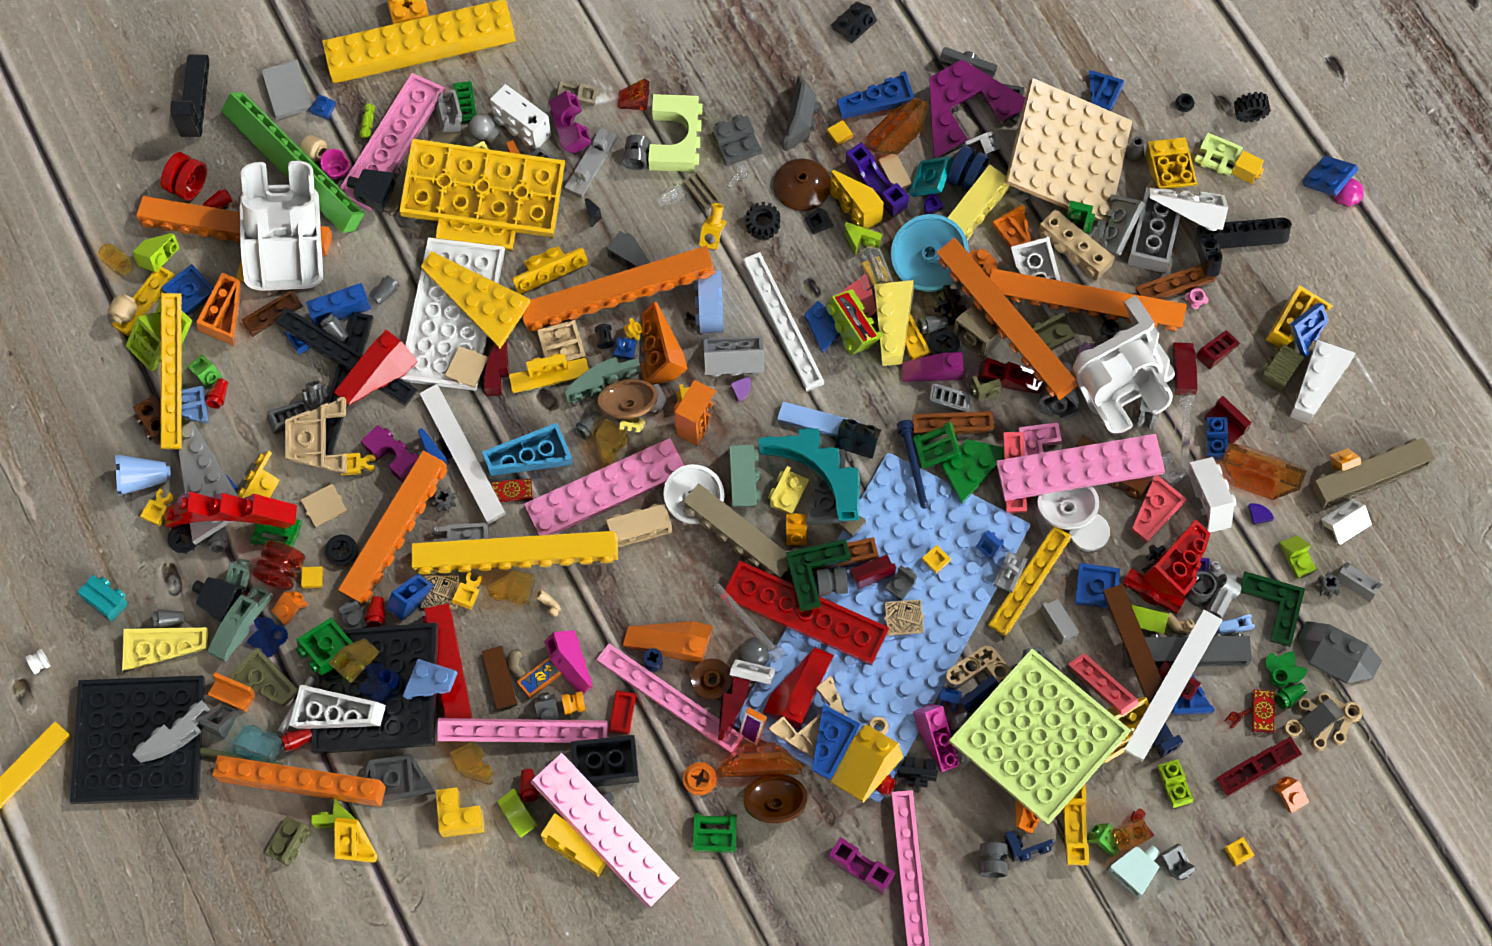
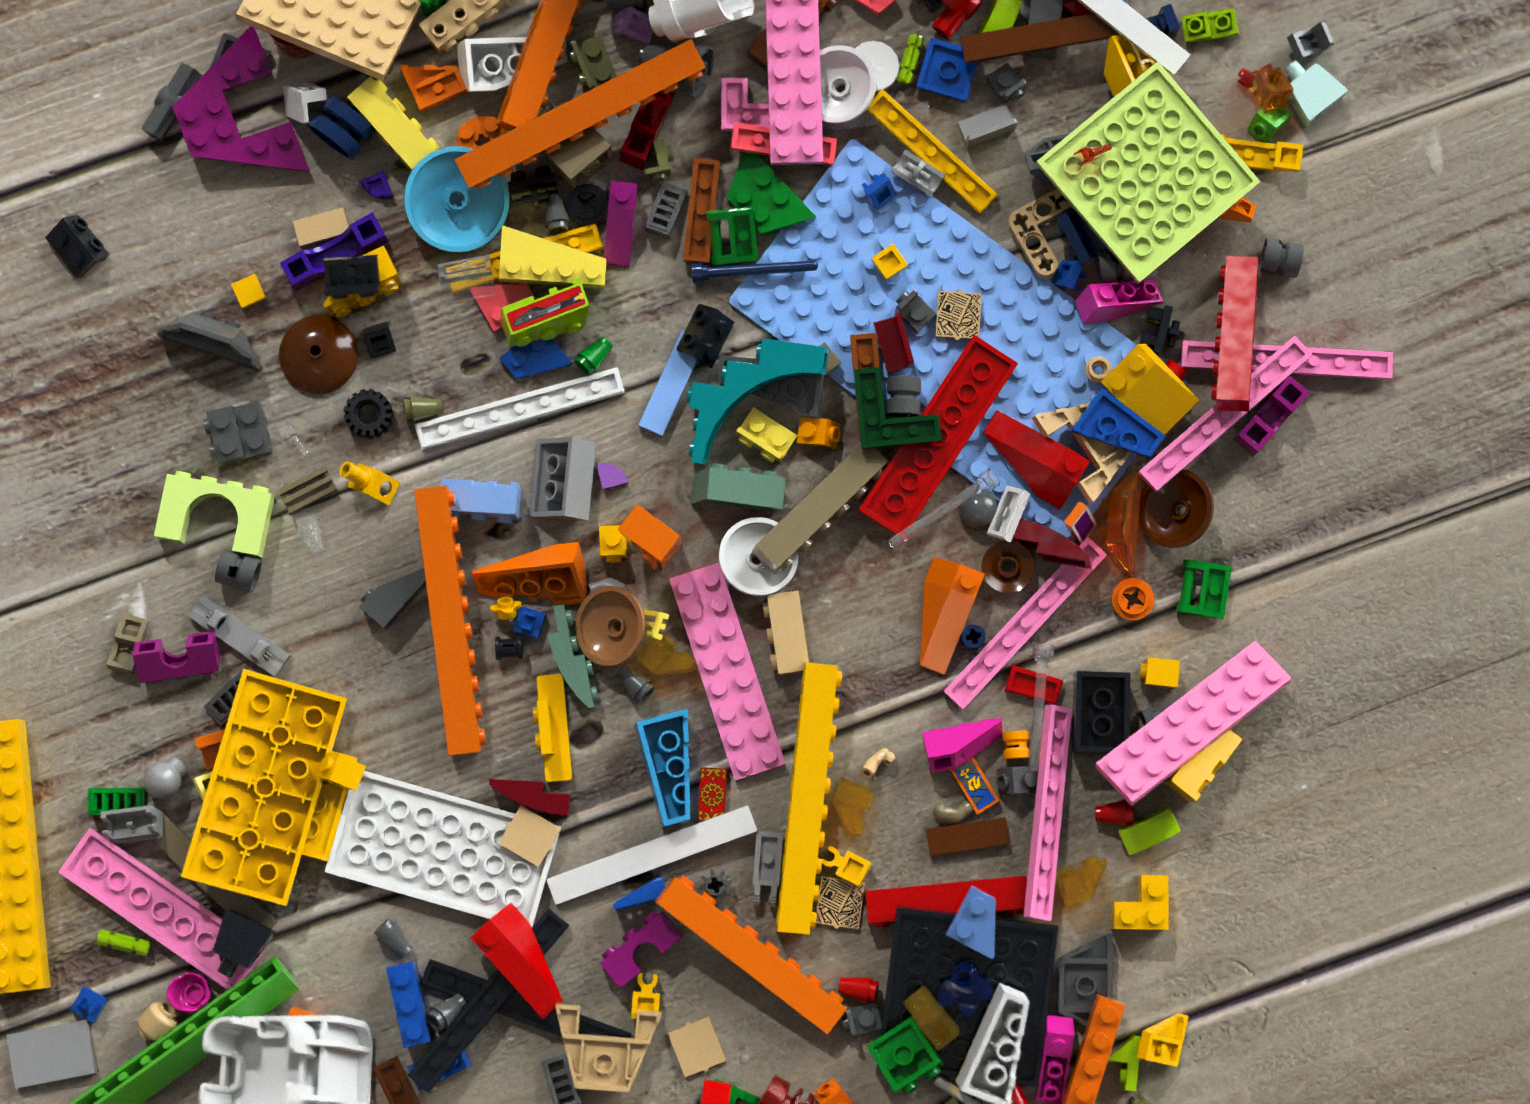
camera: 85 degrees left, 15 degrees up
yellow tile [301,567,324,589] -> none
dark grey gear [302,381,328,405] -> none
black gear [325,534,358,567] -> none
blue slope [386,573,433,620] -> none
yellow wing [421,251,531,349] -> none
white piece [490,84,551,150] -> none
yellow bracket [512,246,589,294] -> none
tan slope [537,320,586,361] -> none
black slope [585,198,601,227] -> none
clear red slope [618,79,650,110] -> none
blue wing [837,71,915,119] -> none
lime slope [844,222,882,255] -> none
clear orange wedge [864,97,929,155] -> none
teal plate [909,156,953,197] -> none
dark blue bracket [1004,830,1055,862] -> none
coral plate [1068,653,1138,716] -> none
none -> yellow brick [318,752,366,791]
none -> black bracket [323,255,381,299]
none -> olive cone [403,396,442,422]
none -> green cone [575,336,613,375]
none -> lime axle [897,34,924,85]
none -> dark grey bracket [986,62,1027,104]
none -> clear piece [1028,644,1055,772]
none -> dark pink slope [1036,1015,1074,1104]
none -> clear red hand [1074,144,1112,166]
none -> bright pink plate [1138,336,1313,493]
none -> yellow brick [1139,657,1180,689]
none -> brick [1211,256,1258,412]

